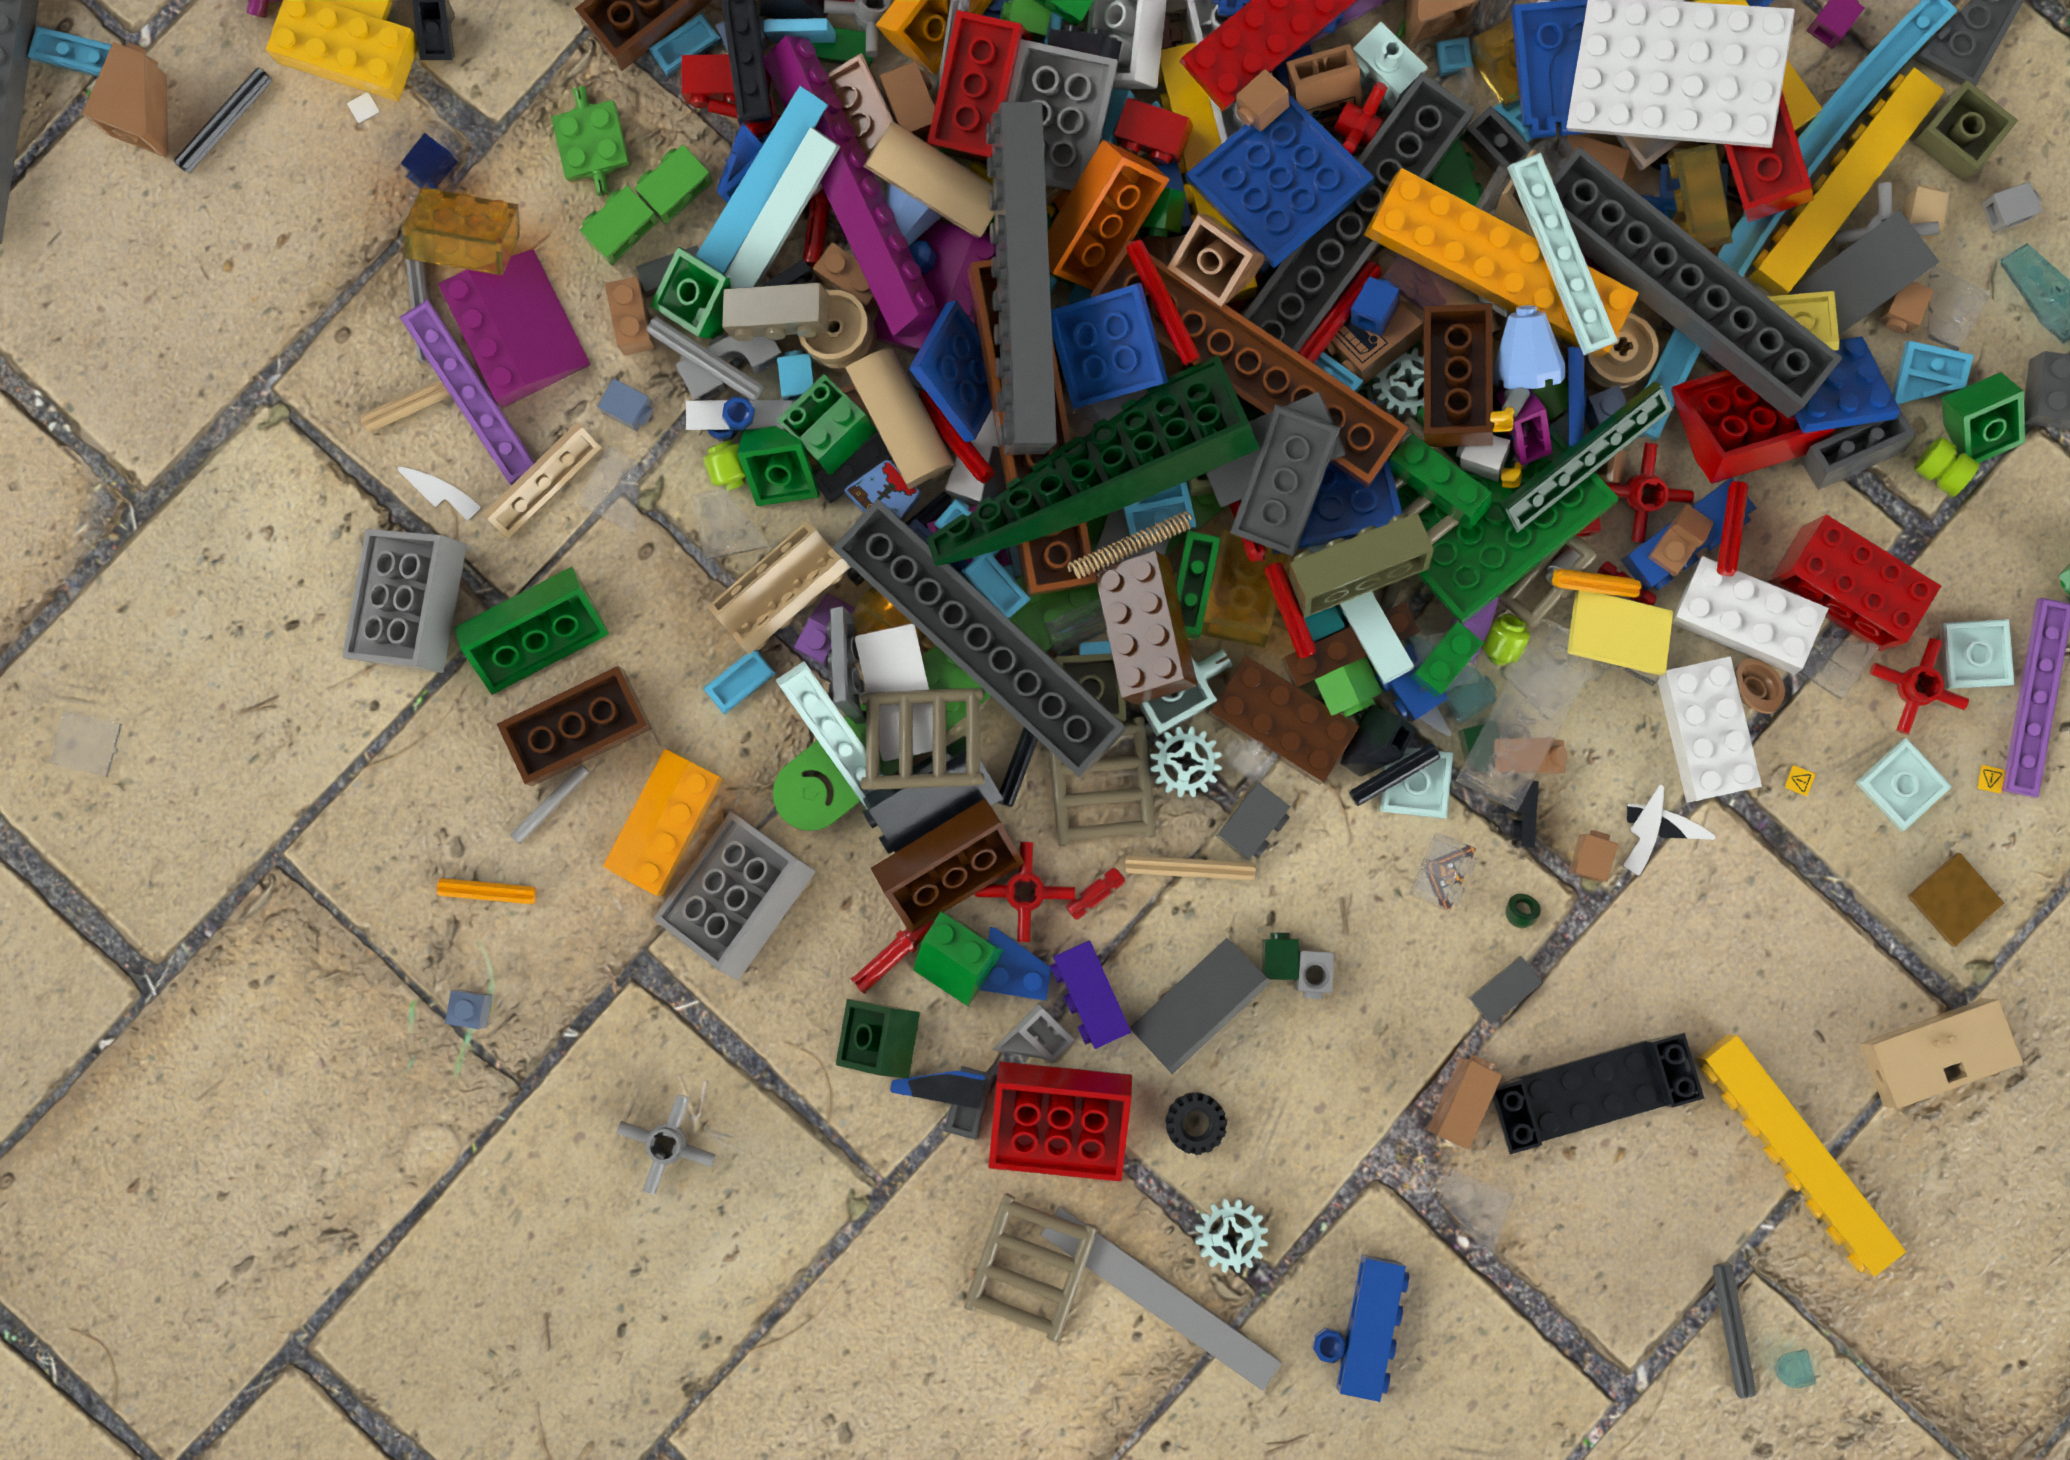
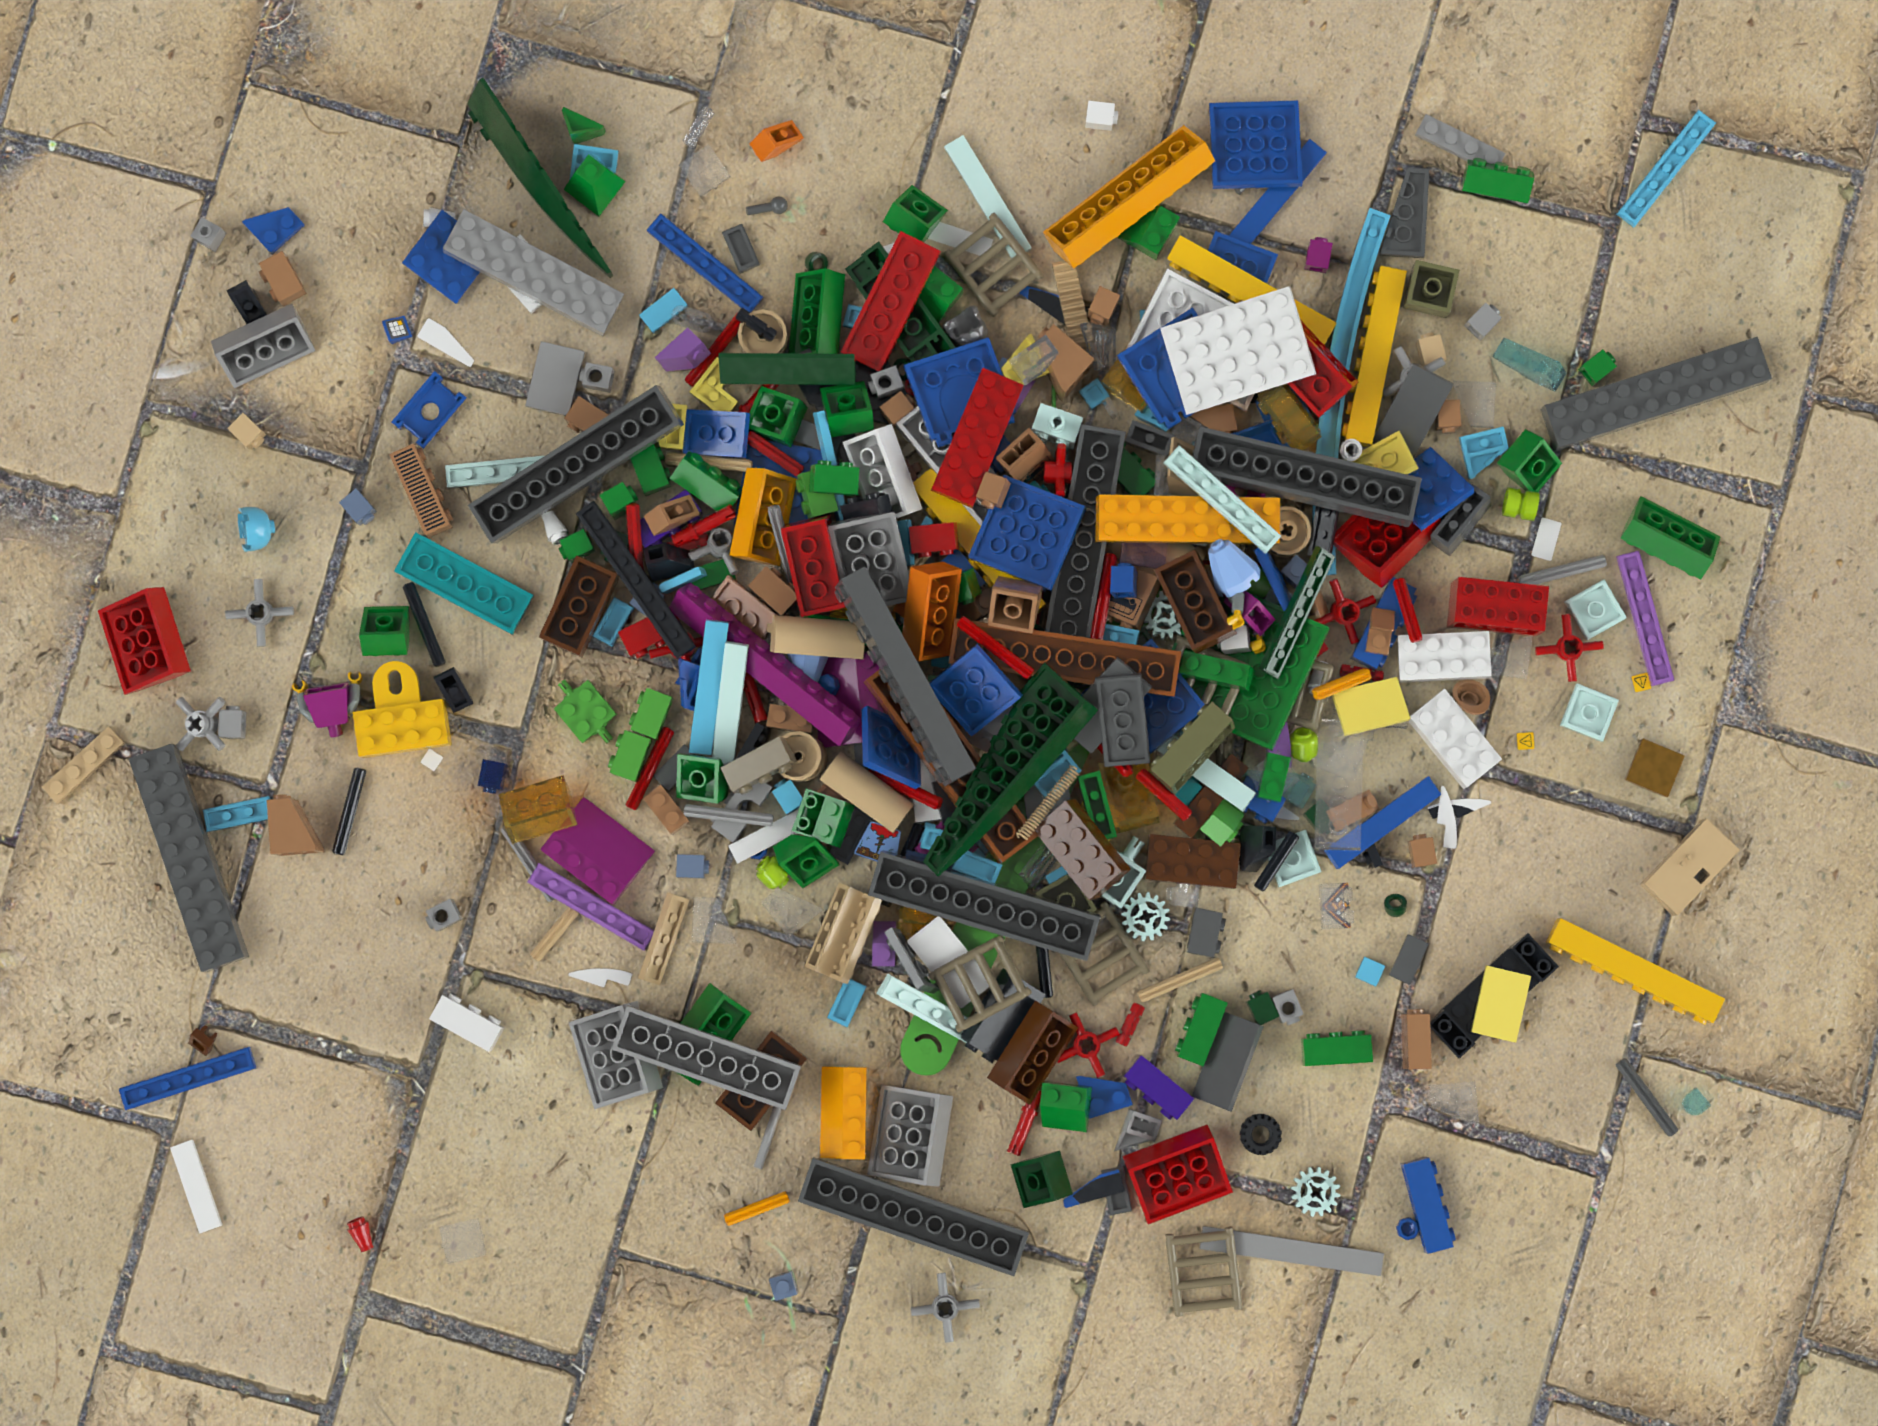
camera: 20 degrees left, 0 degrees up
blue tile [722,396,755,431] -> none
none -> light grey brick [425,899,463,932]
none -> white brick [429,993,505,1052]
none -> light grey brick [611,1005,801,1110]
none -> red axle [626,727,674,810]
none -> dark grey brick [798,1157,1029,1276]
none -> green brick [1175,993,1228,1067]
none -> green brick [1301,1030,1373,1066]
none -> black tile [1307,506,1339,556]
none -> blue tile [1324,776,1441,869]
none -> white cone [1339,439,1362,461]
none -> medium azure tile [1355,957,1385,987]
none -> light yellow tile [1471,965,1531,1043]
none -> light grey axle [1519,555,1607,585]
none -> white sticker [1531,518,1561,561]

